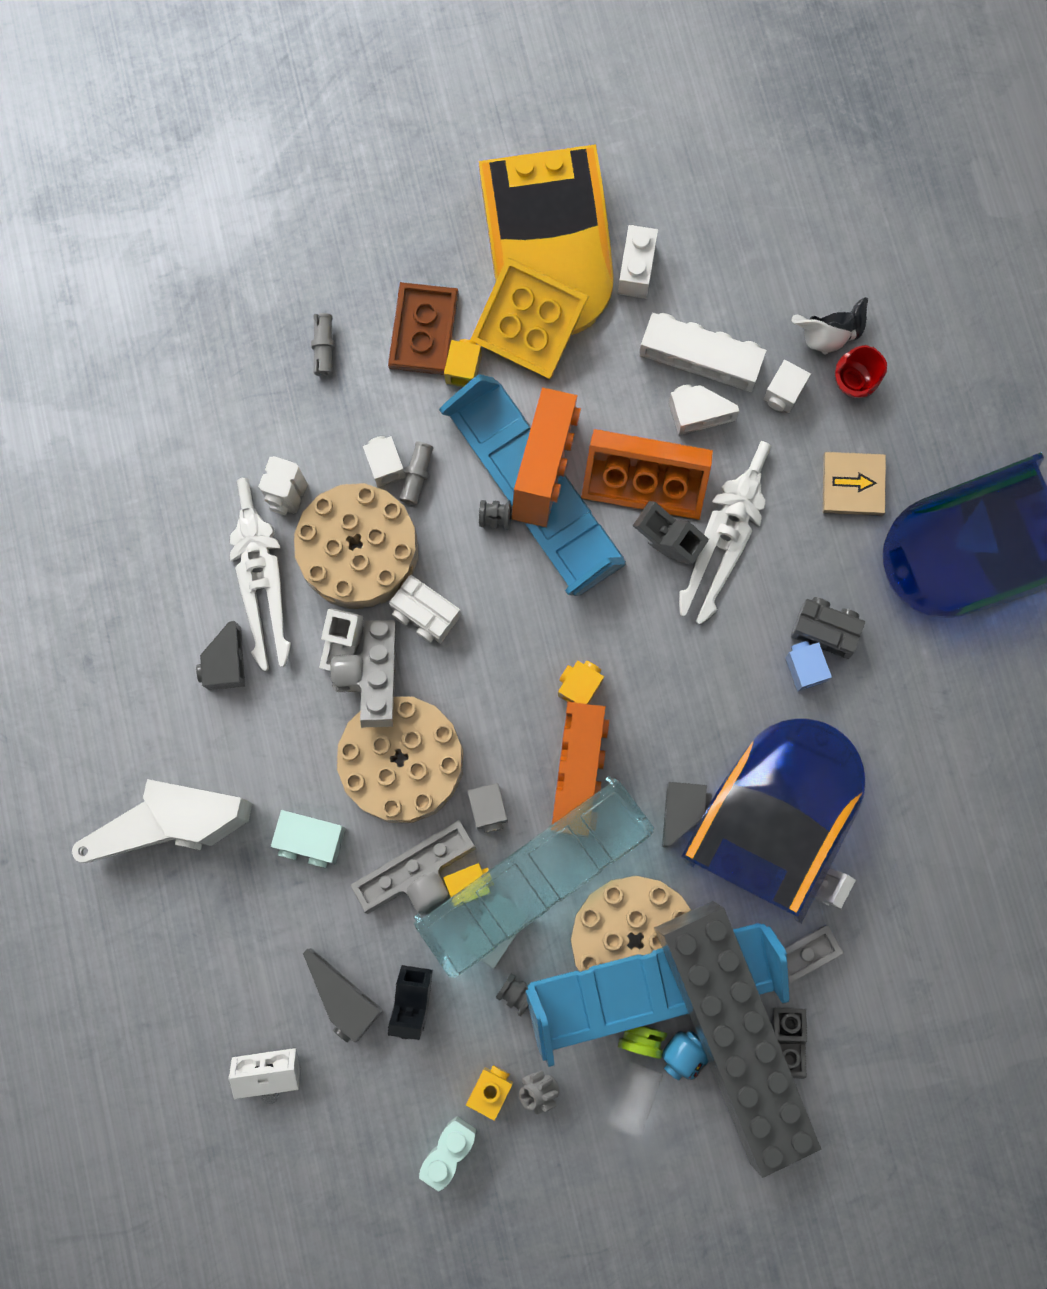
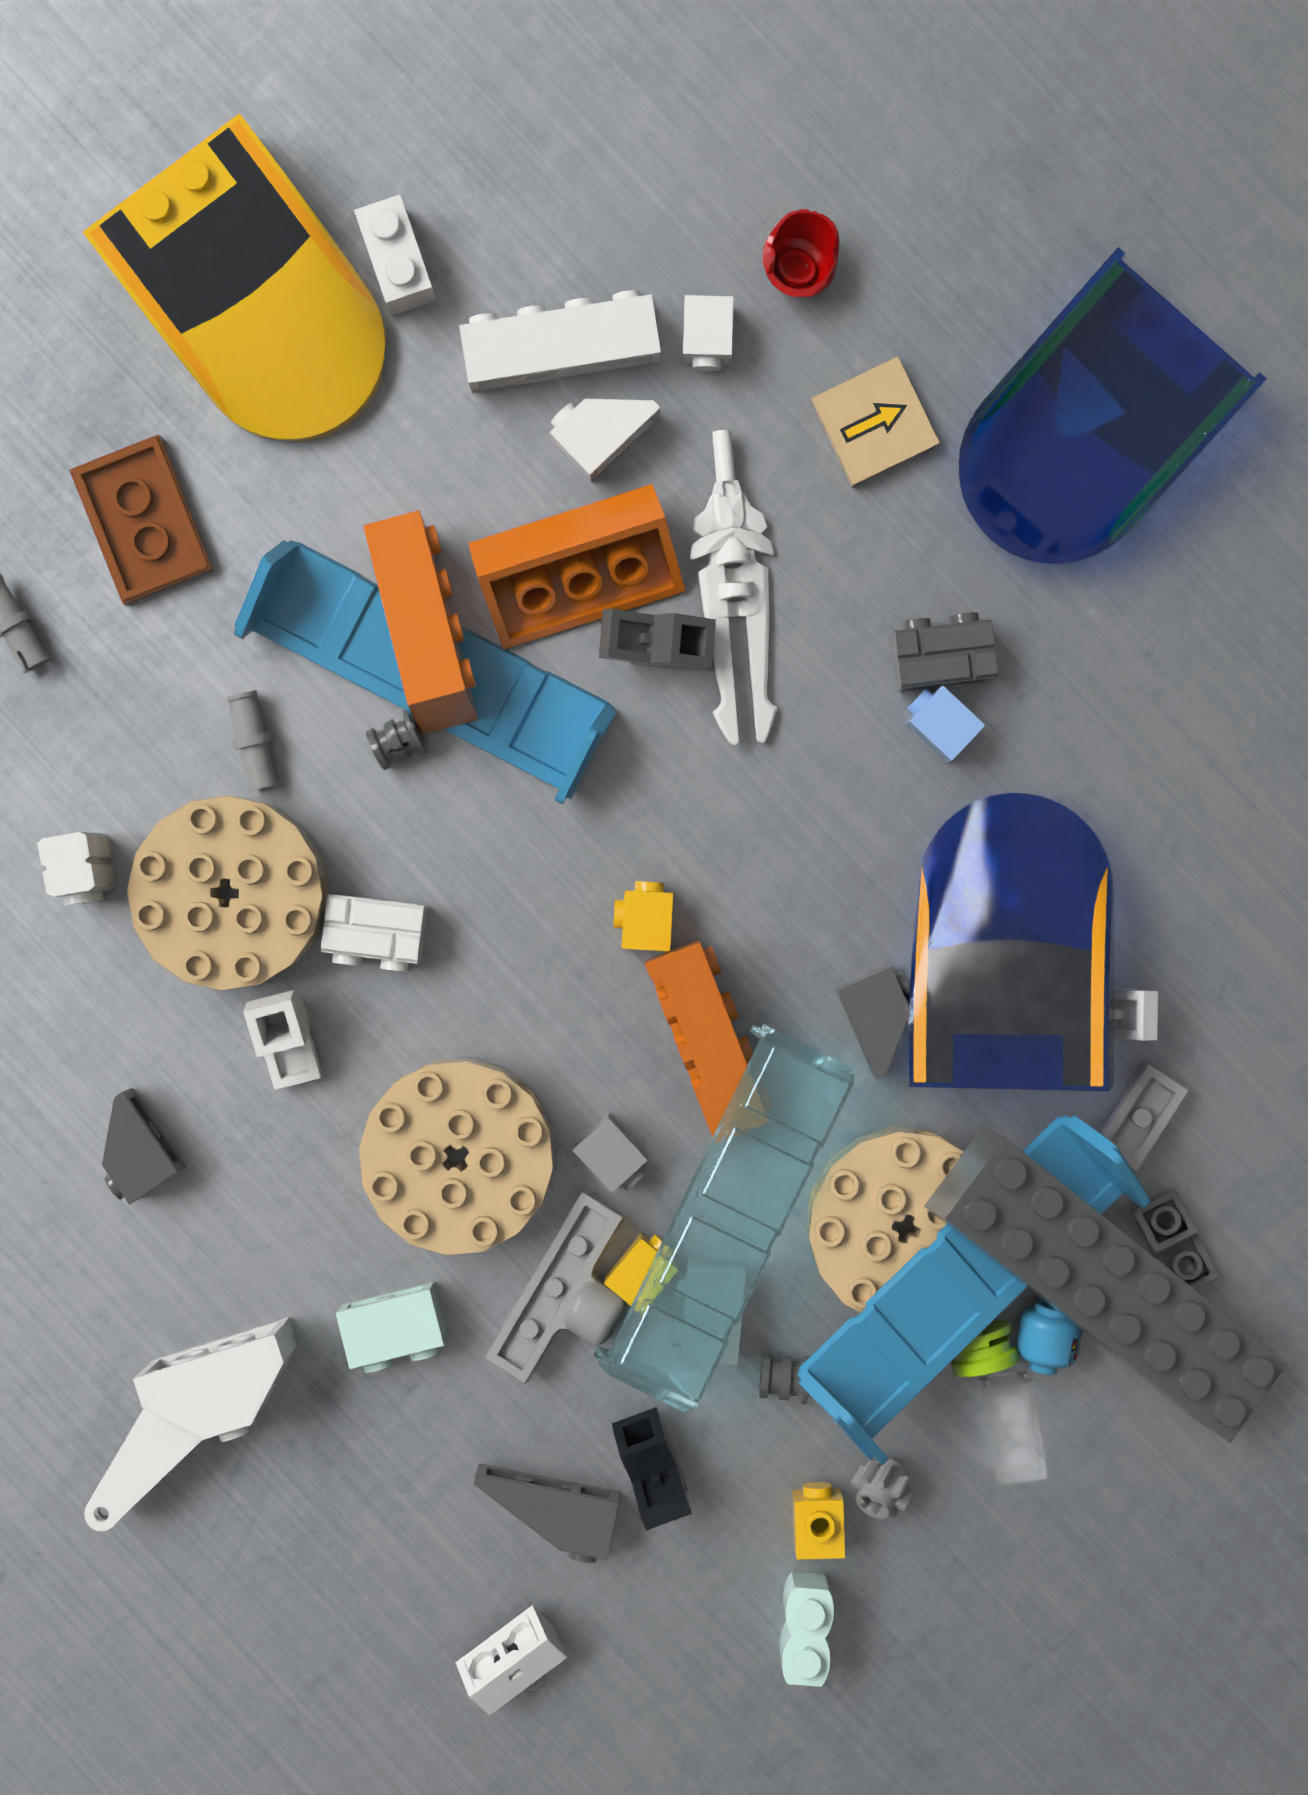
camera: 35 degrees left, 10 degrees up
white sword [230,478,291,671] -> none
light grey plate [330,620,396,728] -> none
white brick [363,436,406,487] -> none
yellow brick [444,339,482,387] -> none
yellow plate [470,257,589,379] -> none
hair [792,297,868,355] -> none

